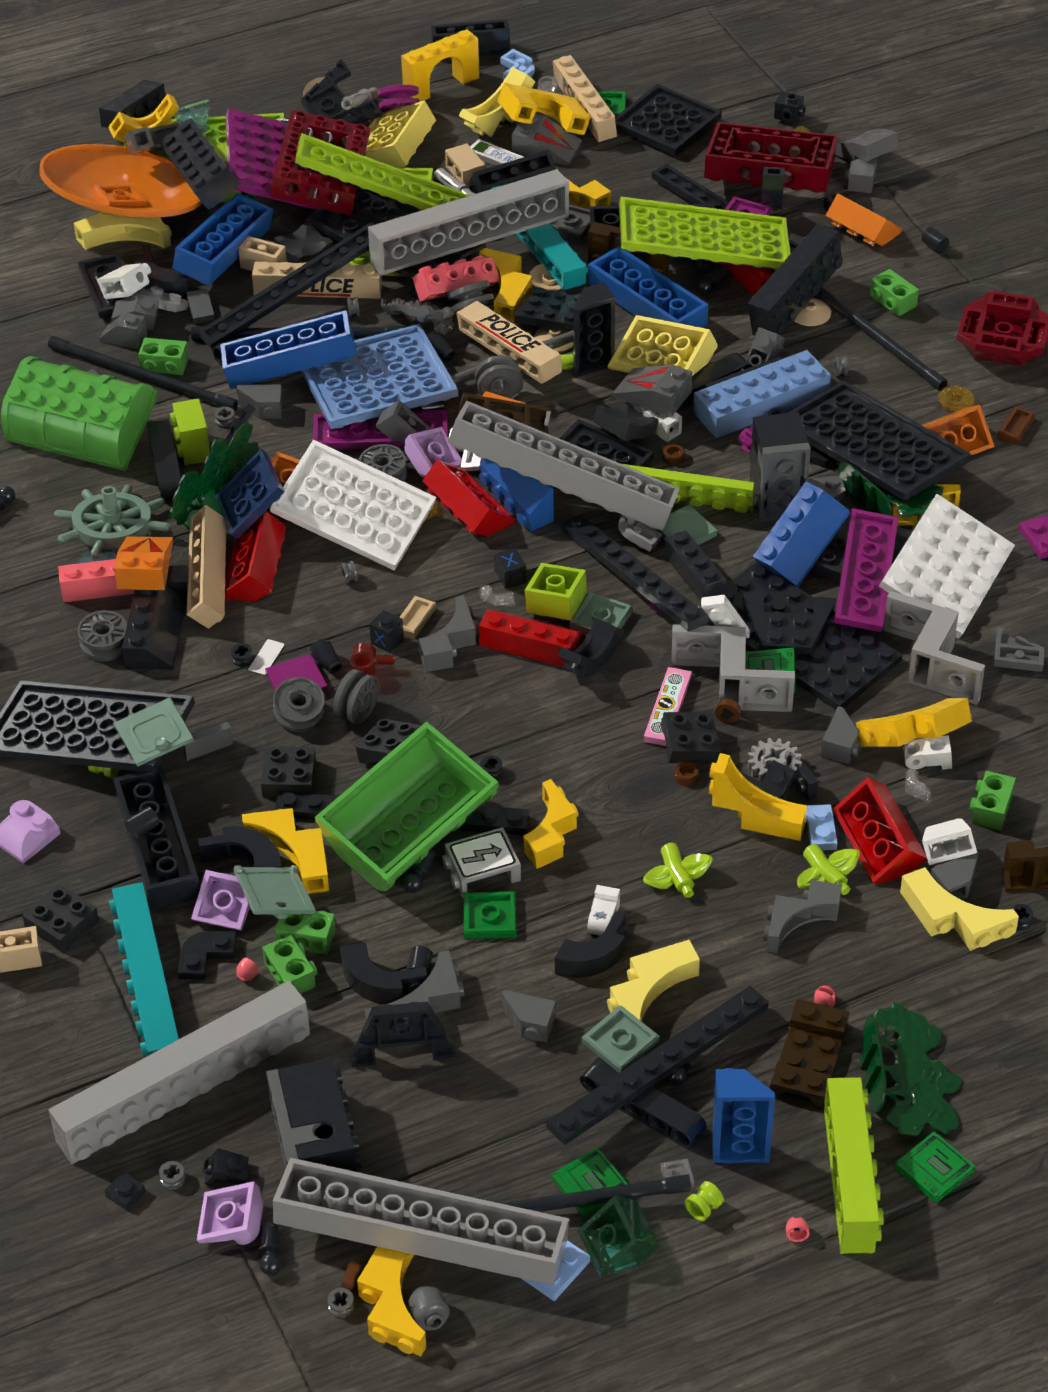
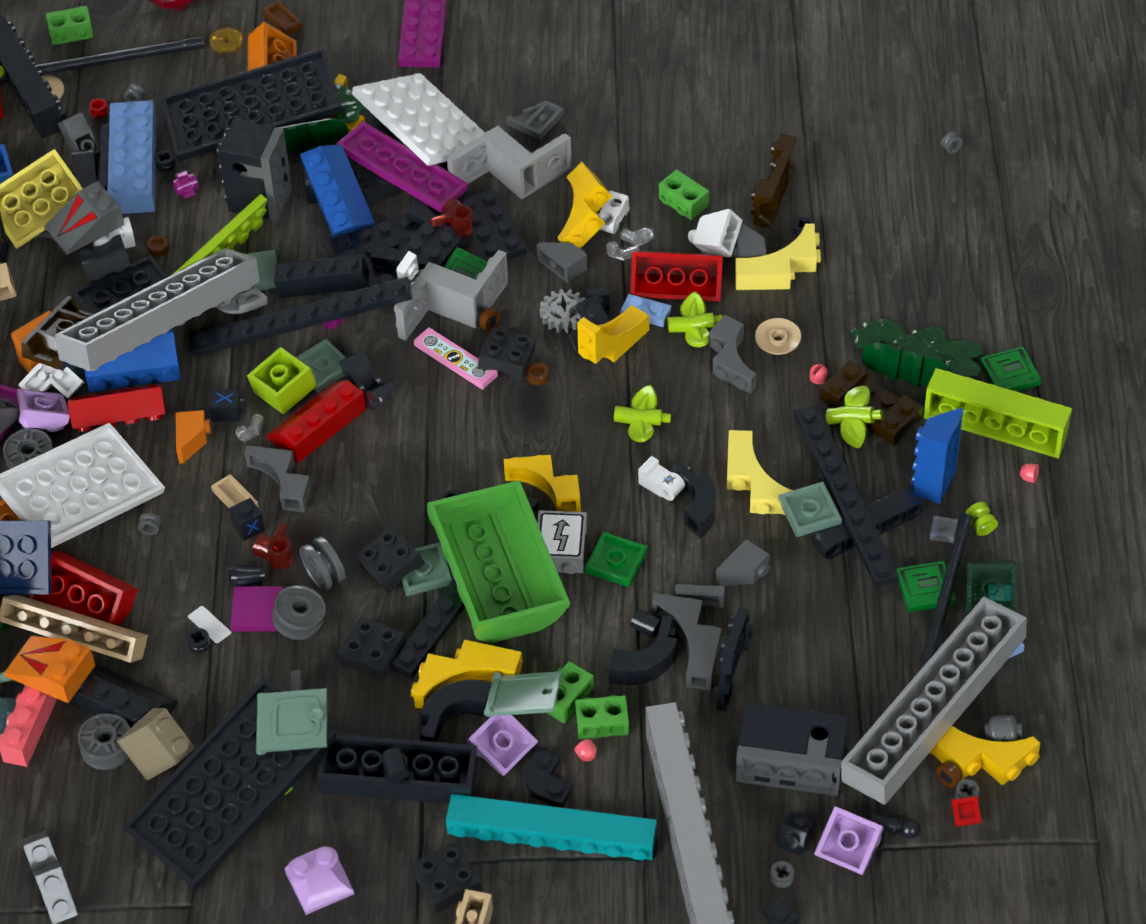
camera: 65 degrees left, 5 degrees up
none -> red plate [89,99,110,118]
none -> dark tan slope [117,708,195,780]
none -> orange slope [176,410,211,464]
none -> clear red piece [429,199,473,237]
none -> clear arm [606,241,640,260]
none -> dark grey tile [675,584,725,608]
none -> tan dish [755,318,801,355]
none -> lime plant [826,386,883,448]
none -> red plate [952,796,981,827]

